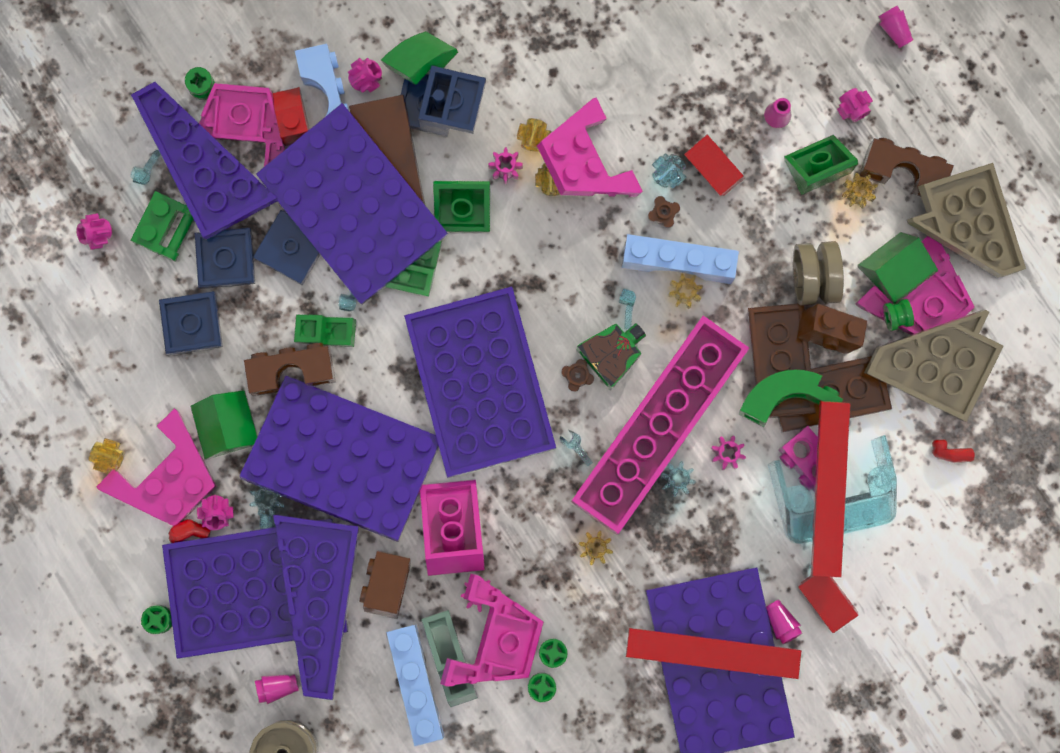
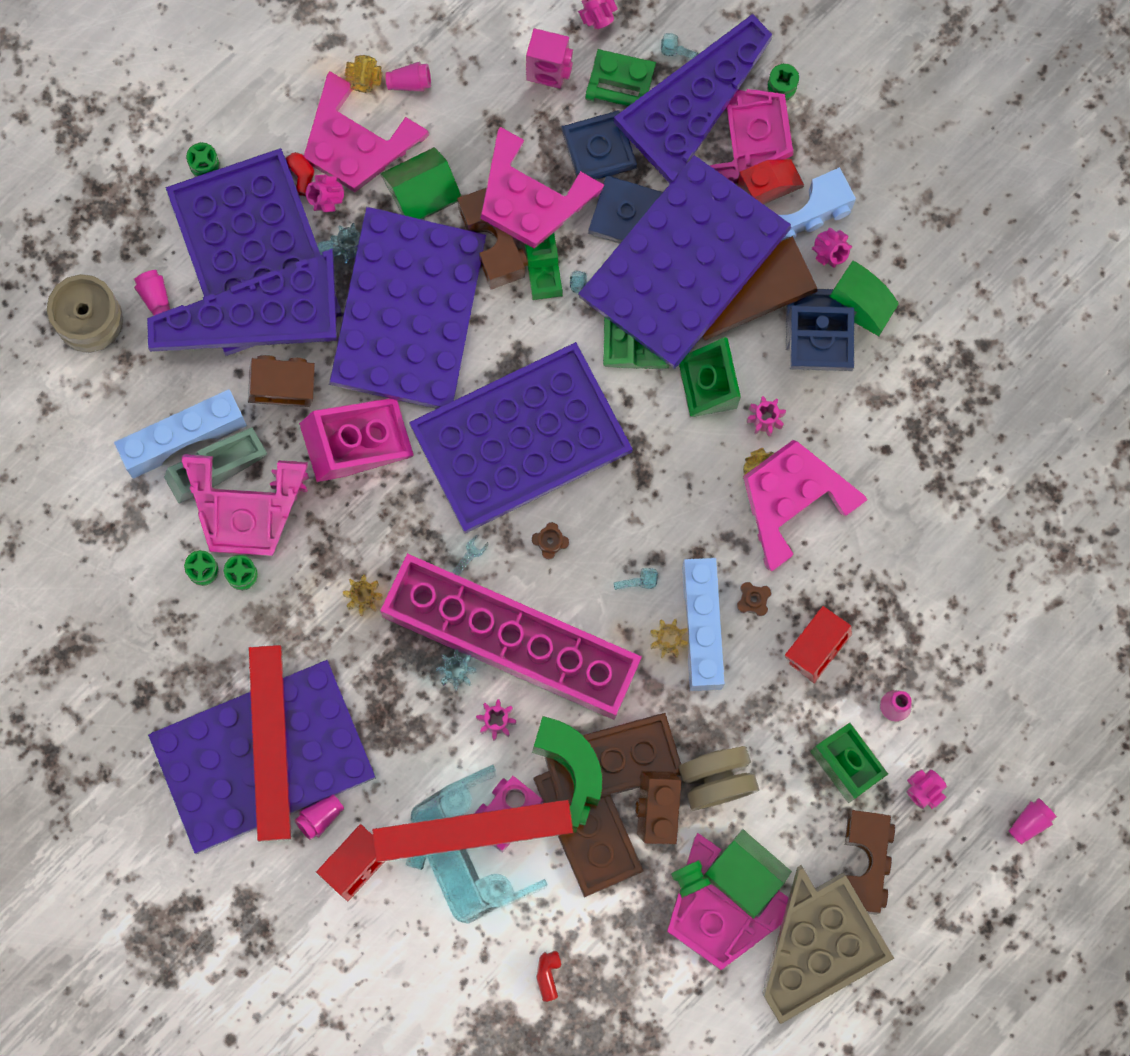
camera: 75 degrees right, 5 degrees down
dark blue plate [159,291,223,356] -> none
clear yellow gear [517,118,551,152] -> none
torso [576,323,646,390] -> none
clear light blue gear [652,153,686,188] -> none
clear yellow gear [842,173,878,209] -> none
dark tan wing [864,310,1004,422] -> none
none -> dark pink cone [385,62,431,92]
none -> dark pink wing [480,127,604,248]
none -> dark pink brick [526,28,573,89]

